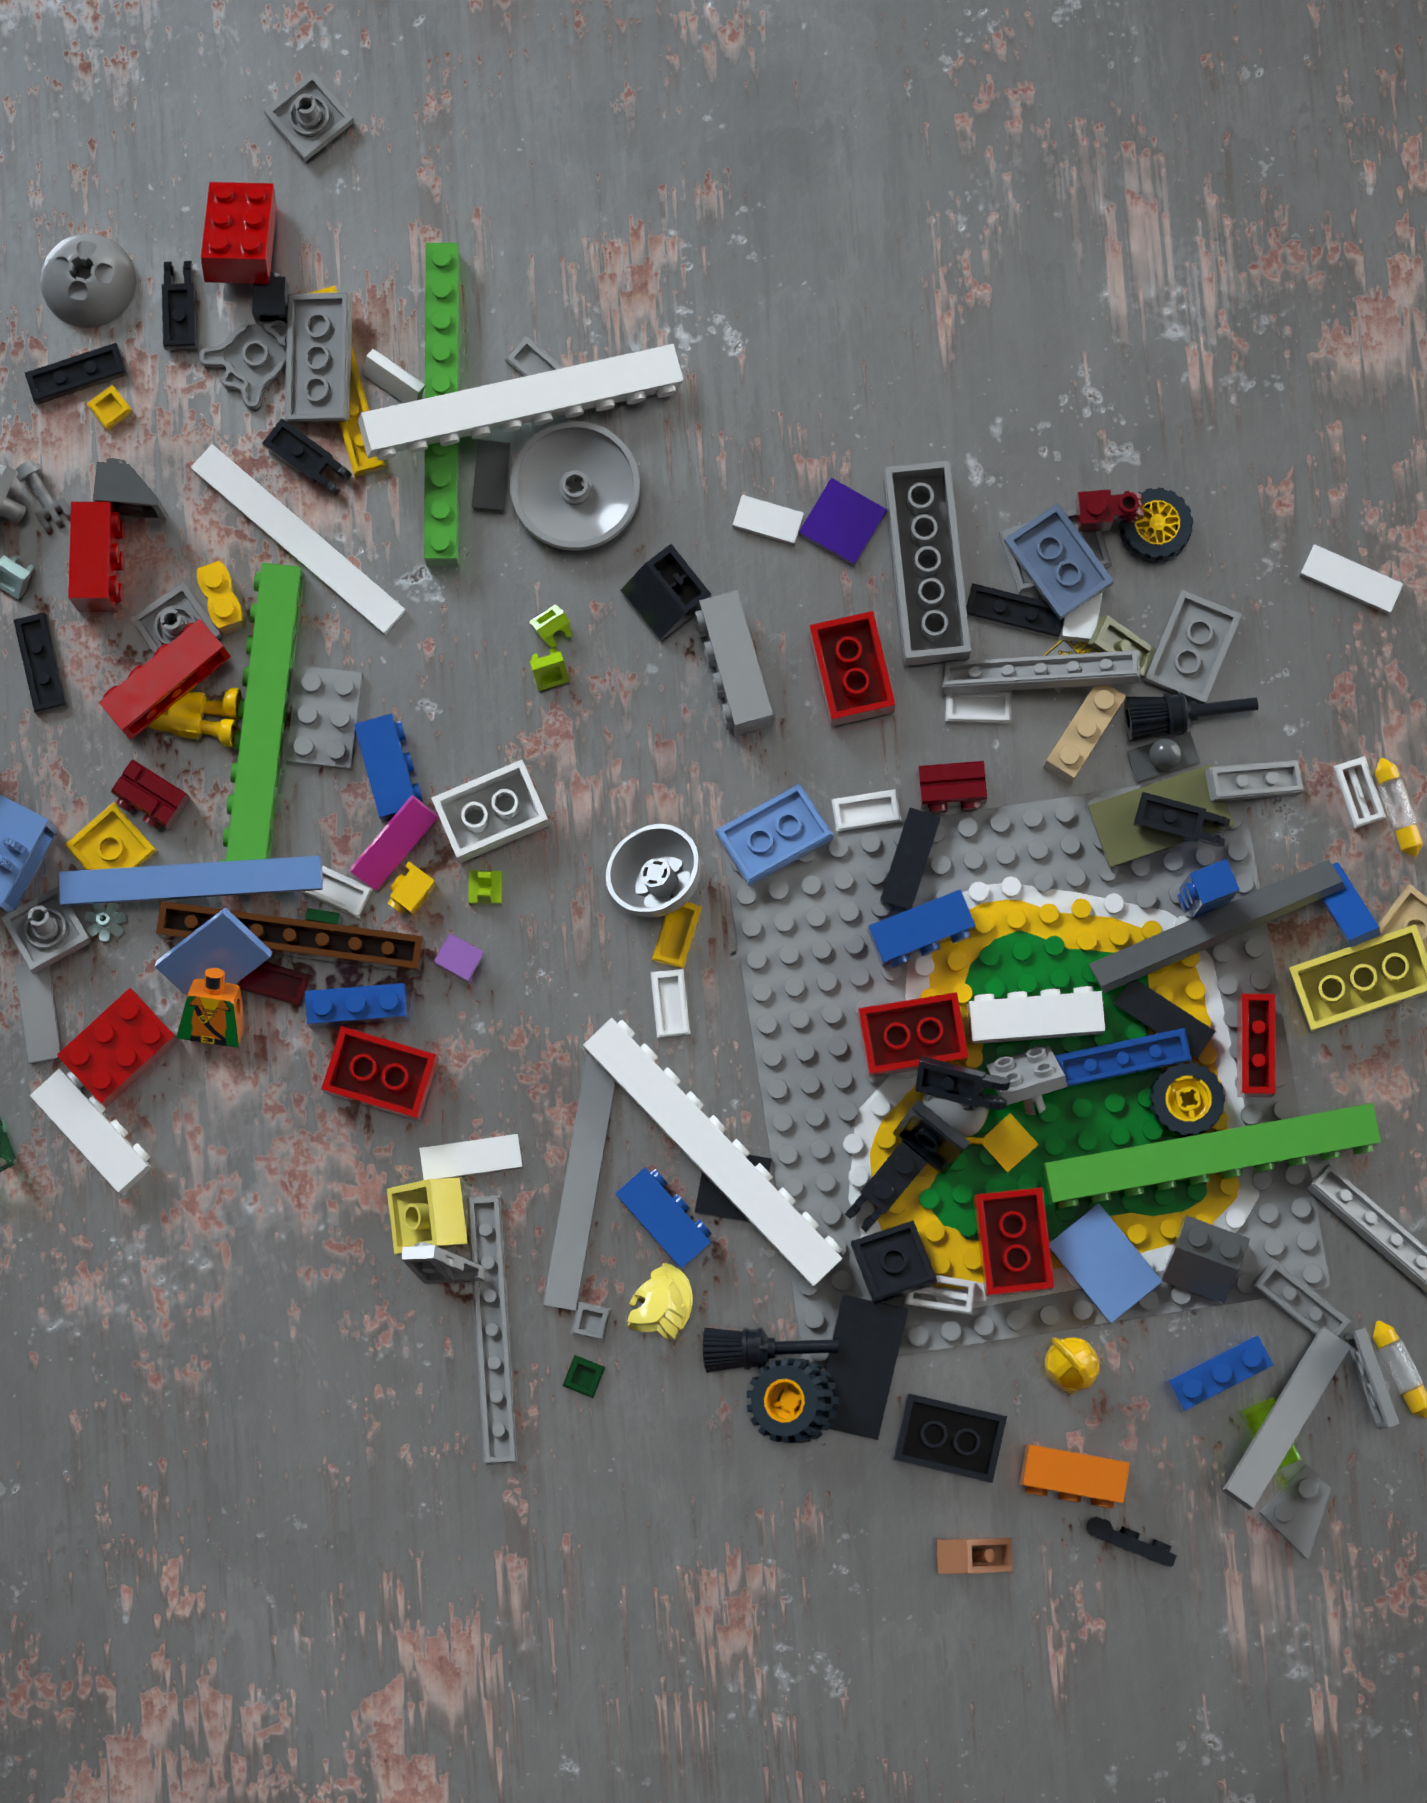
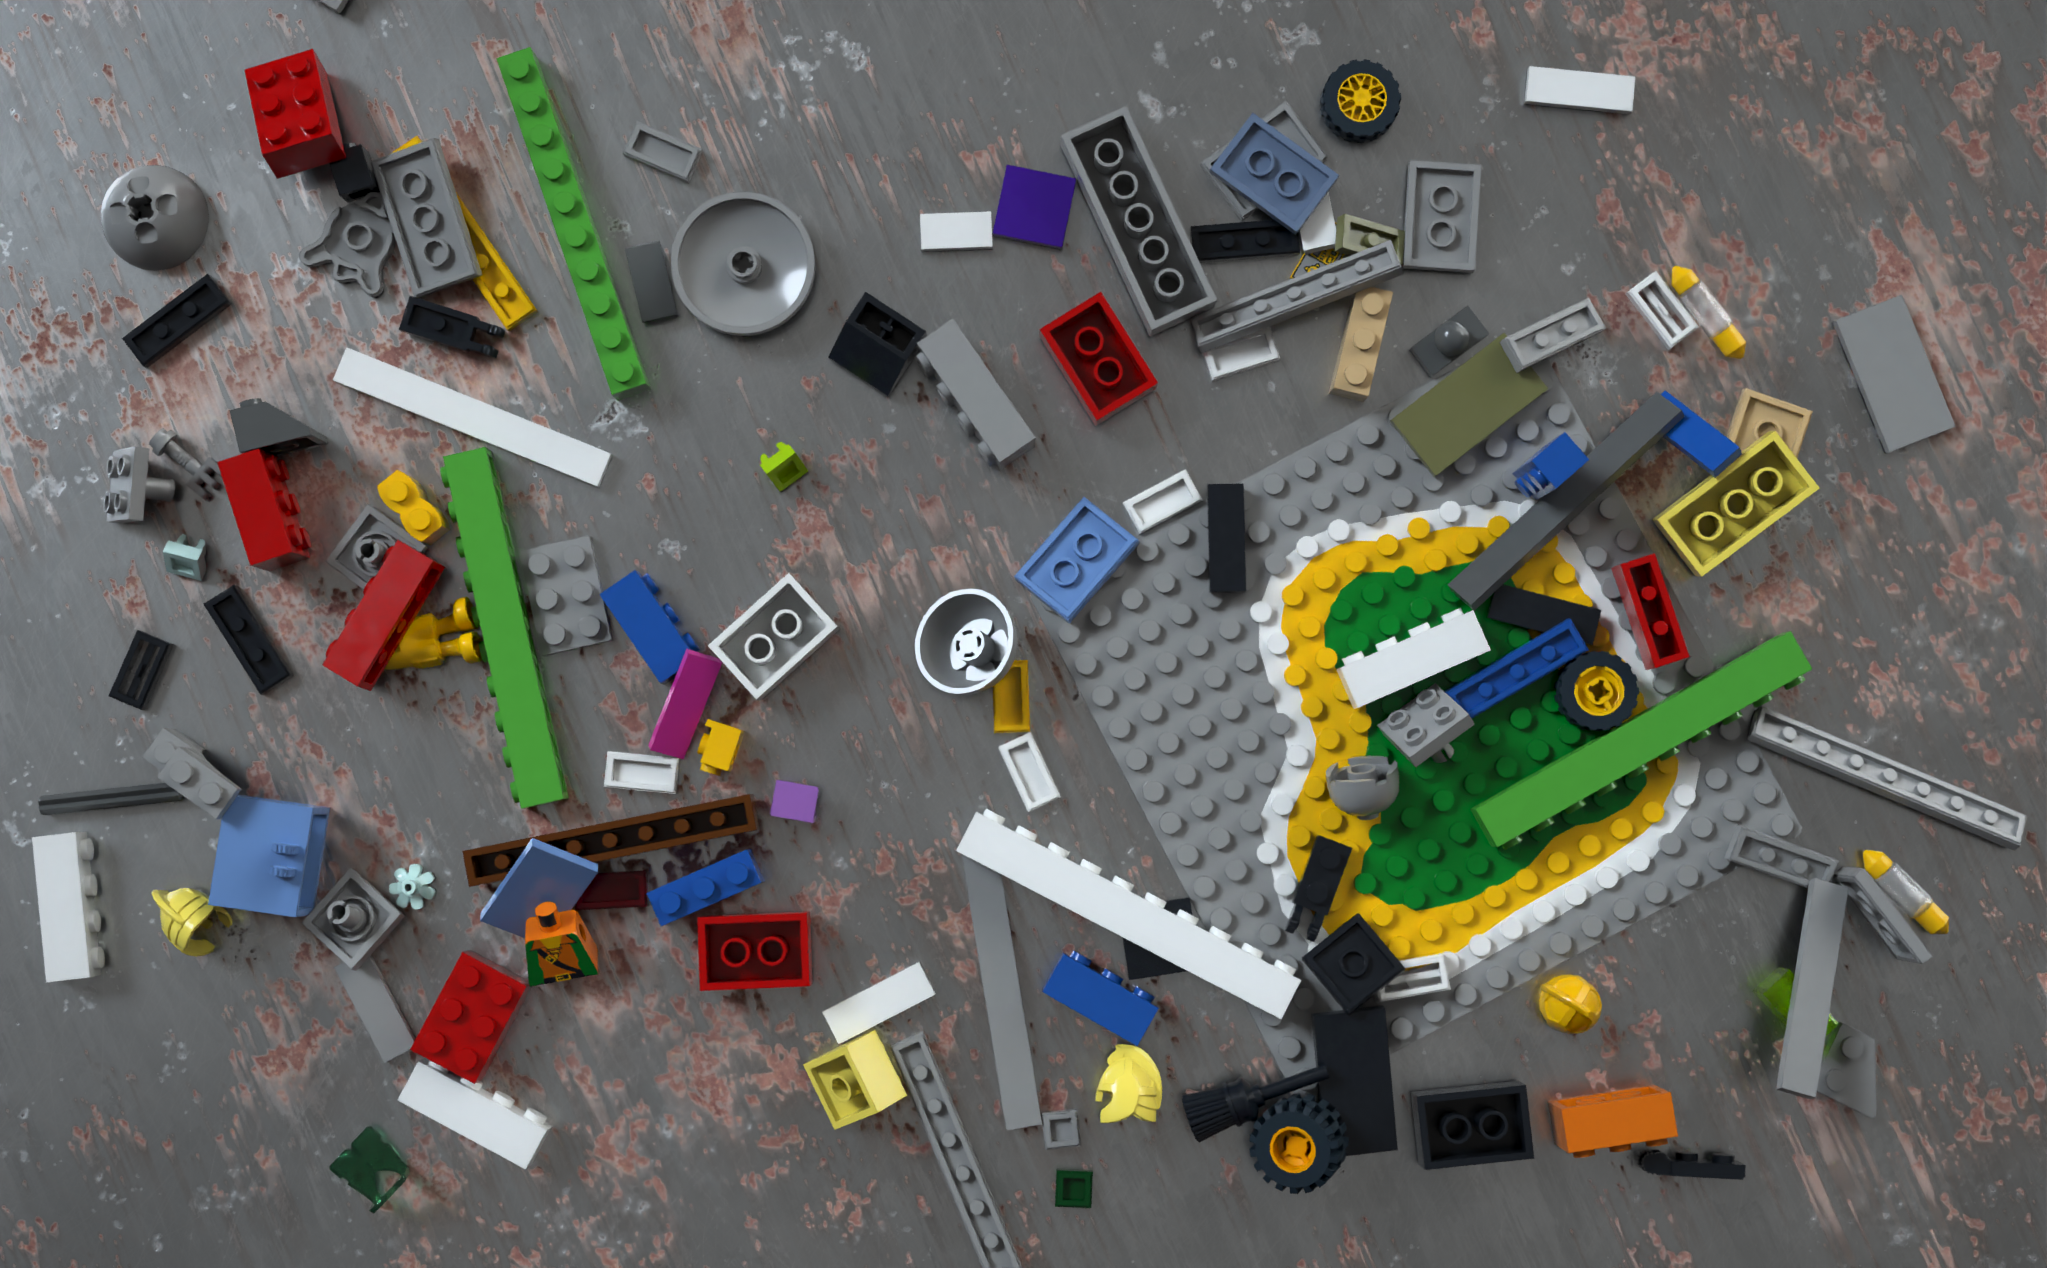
camera: 25 degrees left, 5 degrees up
medium blue tile [59,856,323,906] -> none
yellow tile [64,802,158,870] -> none
yellow tile [87,385,133,431] -> none
dark red brick [111,759,190,831] -> none
black hinge [161,261,197,350] -> none
dark green tile [305,908,343,925] -> none
white brick [358,344,684,460] -> none
white tile [362,349,425,403] -> none
light grey wing [402,1242,485,1284] -> none
lime tile [468,870,503,905] -> none
lime tile [529,604,572,648] -> none
red brick [857,992,969,1078] -> none
blue brick [867,889,975,968] -> none
black tile [893,1099,970,1175] -> none
black hinge [915,1056,1010,1111] -> none
dark red brick [917,761,987,814] -> none
nougat slope [937,1538,1013,1574] -> none
yellow piece [965,1113,1039,1173] -> none
red brick [973,1187,1054,1297] -> none
medium blue tile [1049,1203,1163,1324] -> none
dark red brick [1075,489,1144,533] -> none
black piece [1124,692,1259,740] -> none
black hinge [1133,792,1230,847] -> none
dark grey slope [1161,1216,1250,1304] -> none
blue brick [1165,1335,1274,1412] -> none

